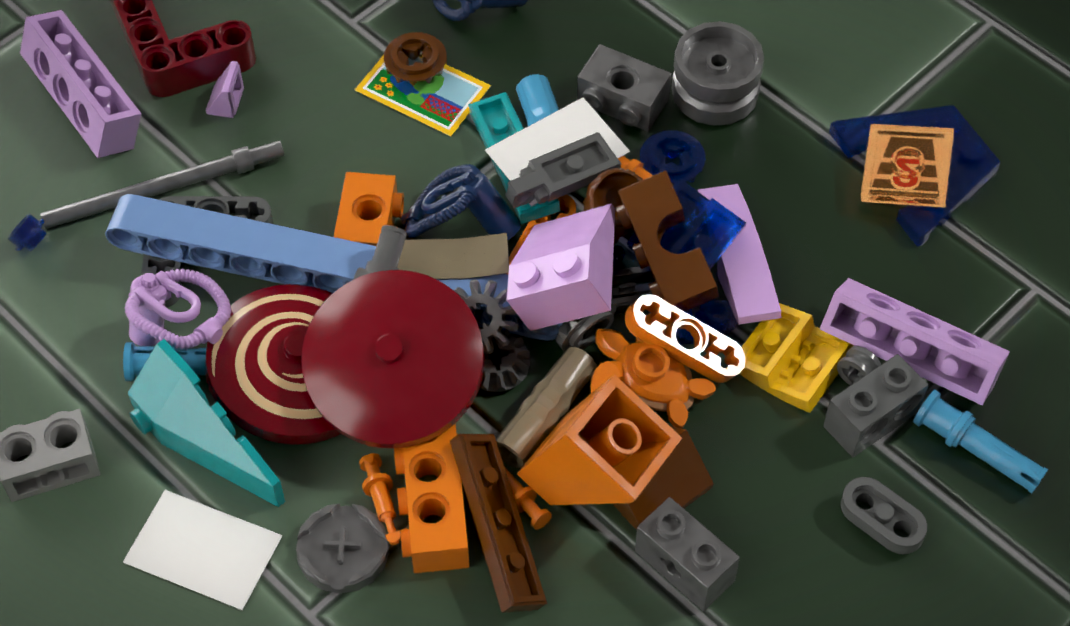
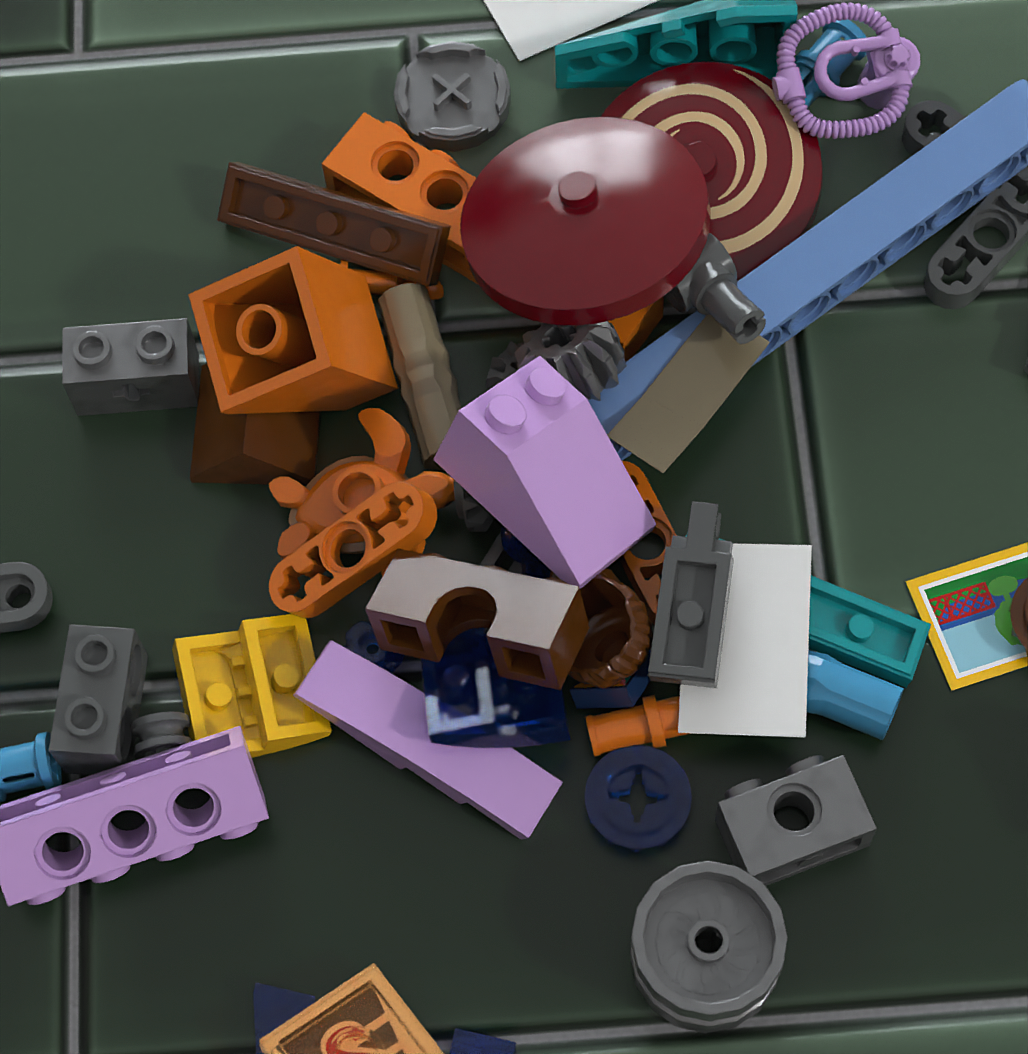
camera: 135 degrees right, 10 degrees up
orange brick [334,172,404,246] -> none
orange piece [359,453,401,545] -> none
dark blue piece [401,164,521,240] -> none

